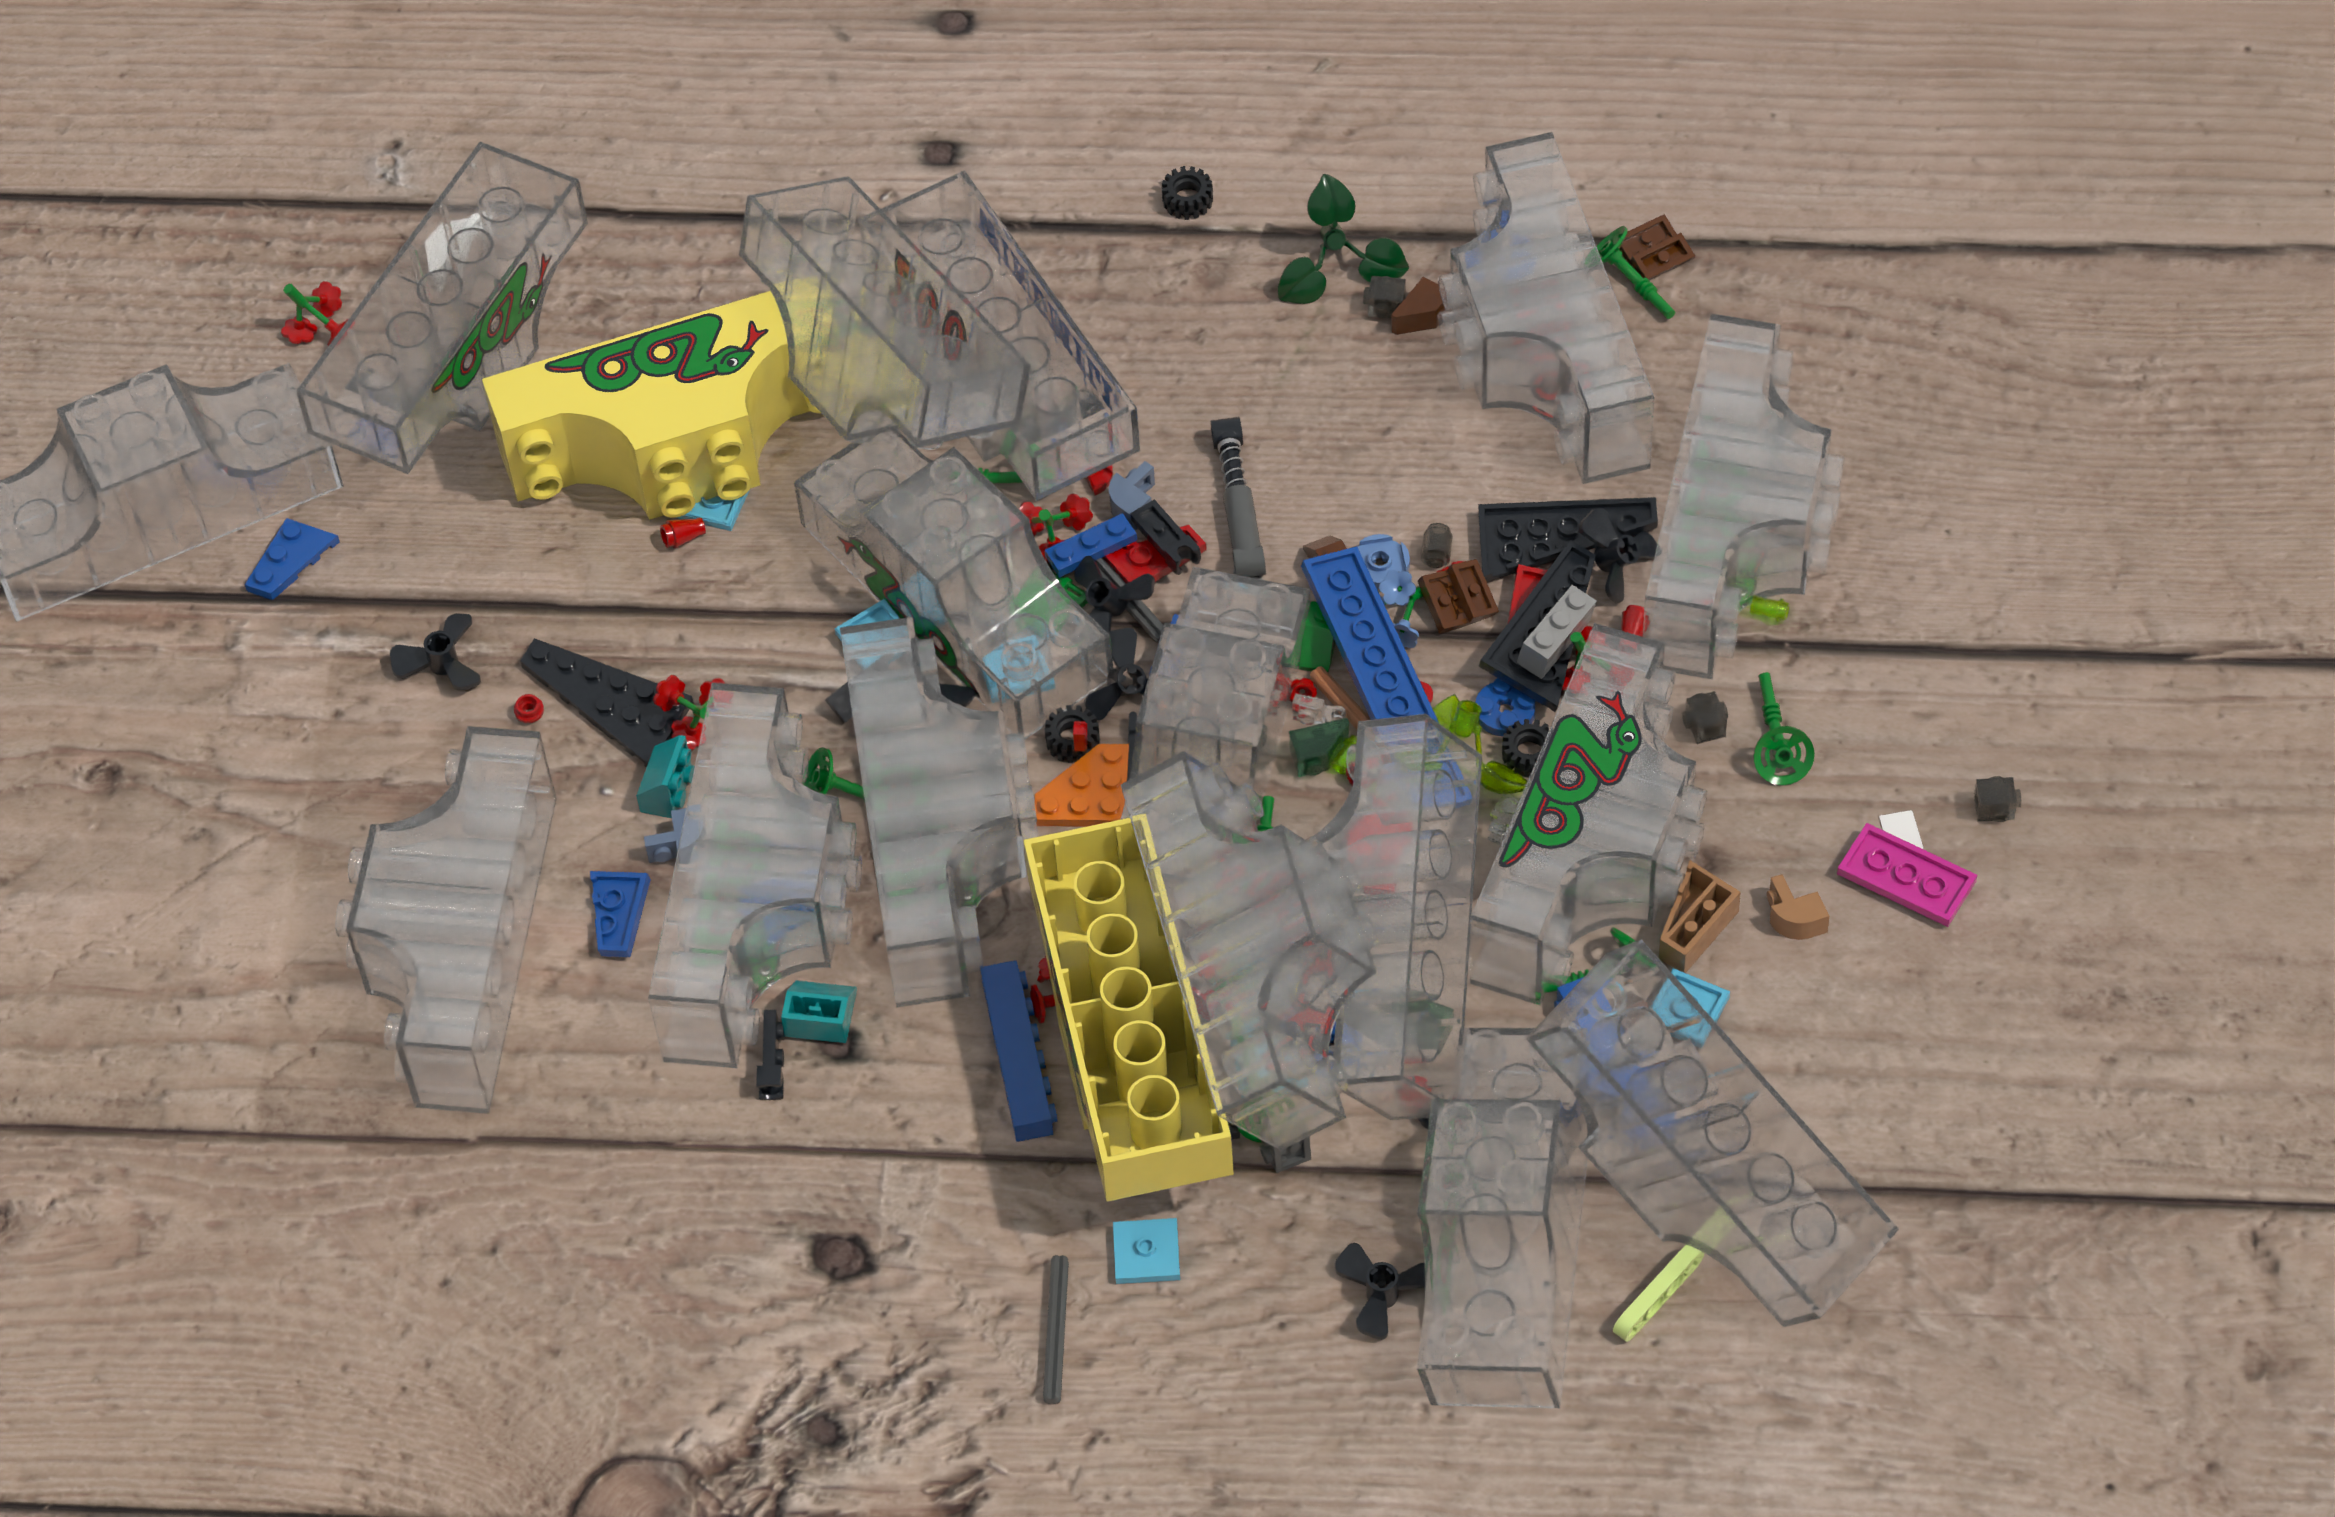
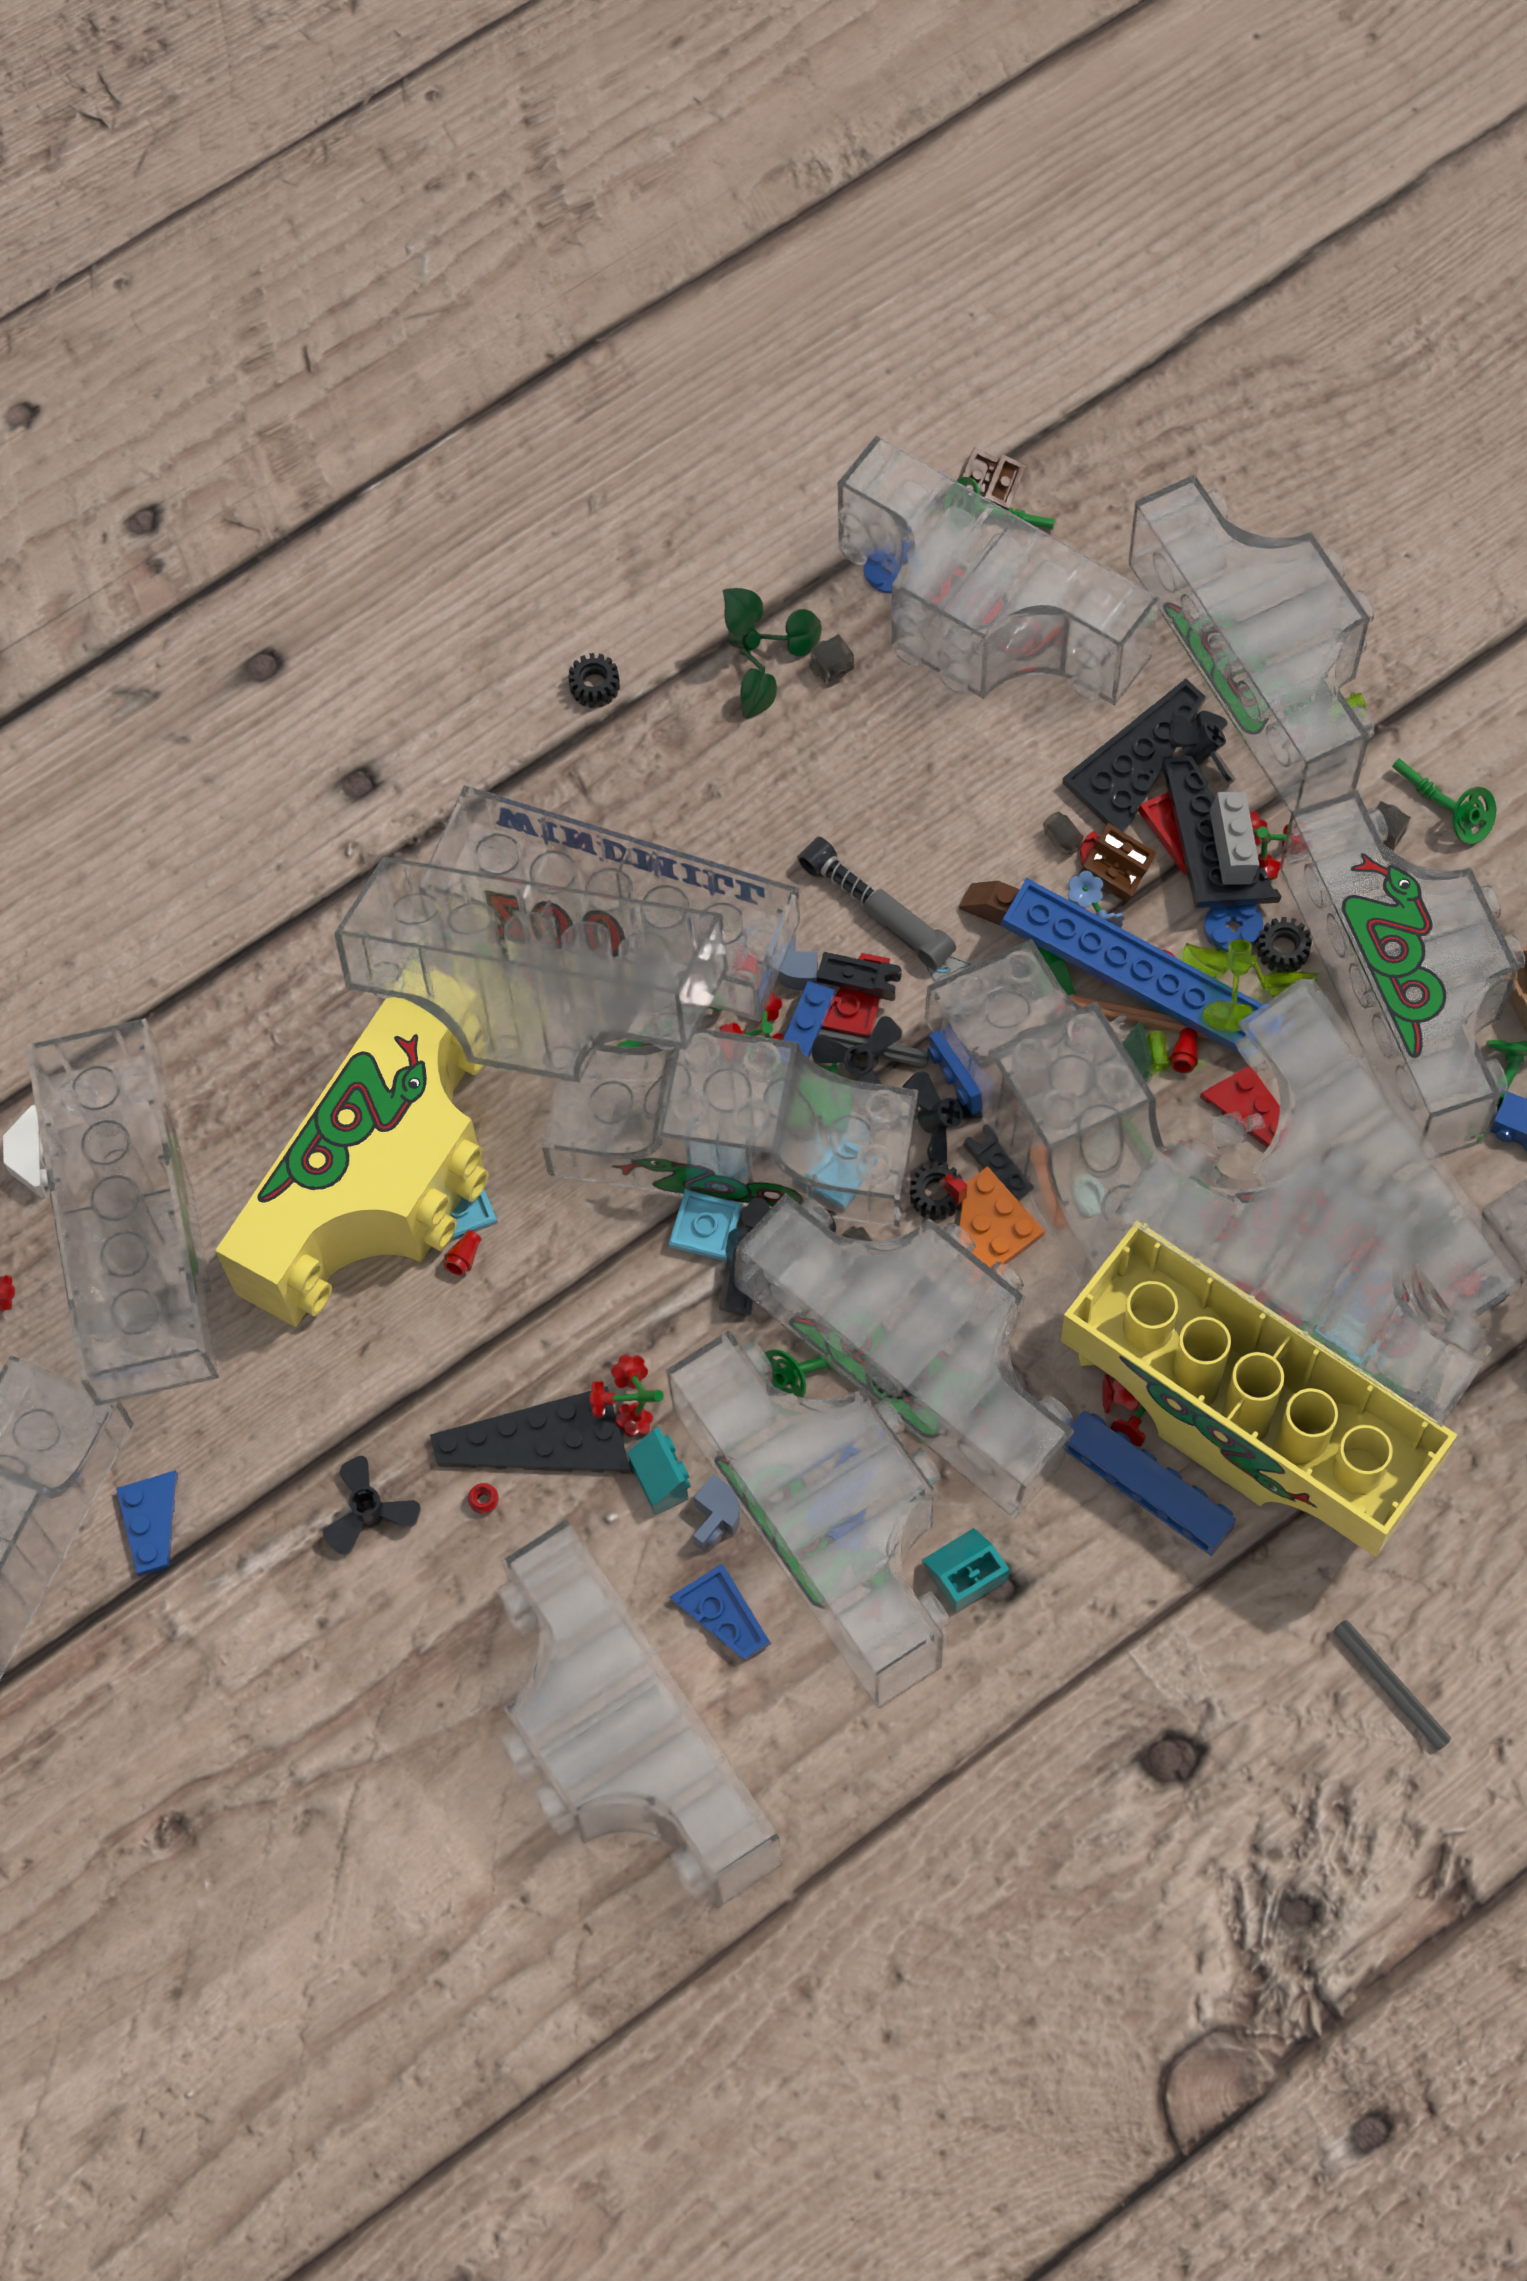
camera: 40 degrees left, 10 degrees up
black plate [756,1010,785,1100] -> none
medium azure plate [1113,1218,1180,1284] -> none
medium blue plate [1358,534,1410,589] -> none
reddish brown slope [1391,277,1454,335] -> none
red cone [1619,605,1651,652] -> none

